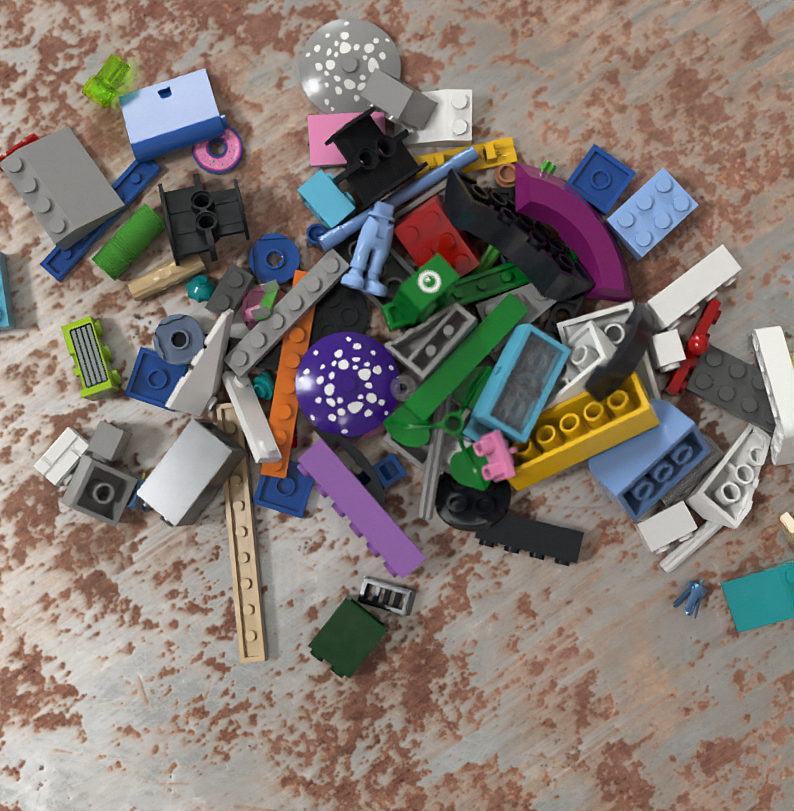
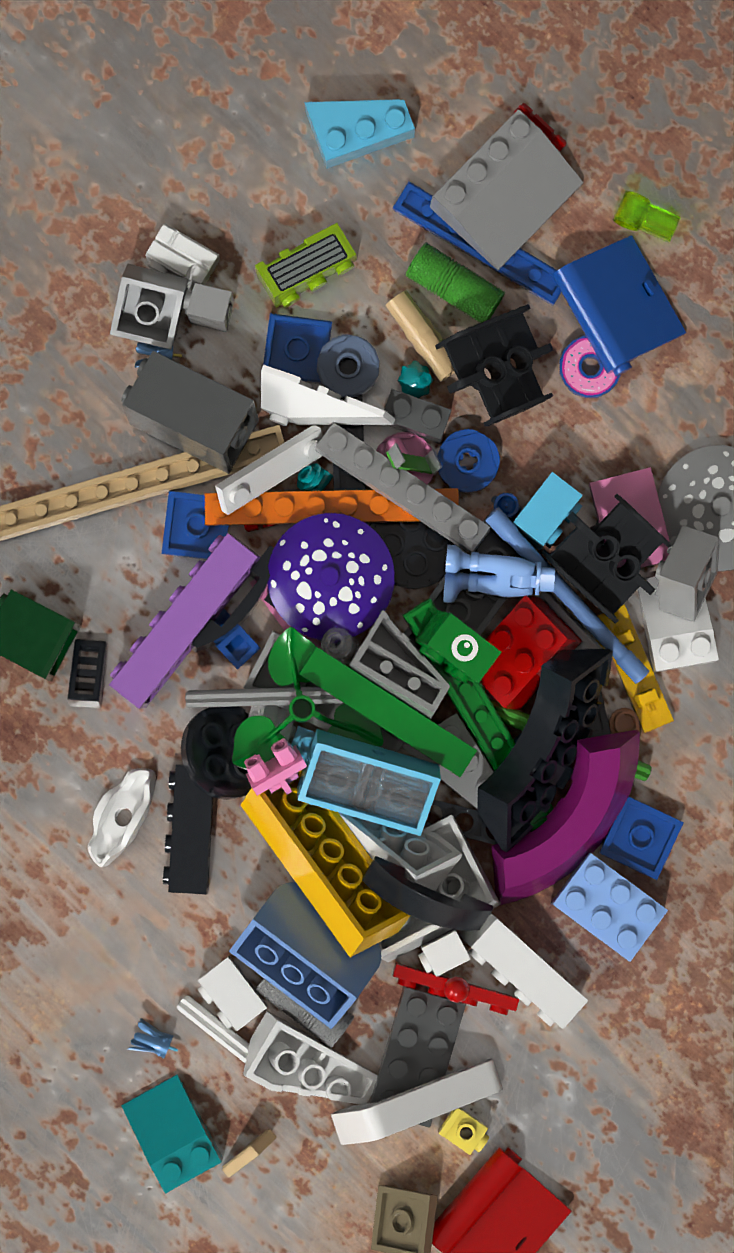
camera: 80 degrees right, 0 degrees up
none -> white piece [88,768,156,867]

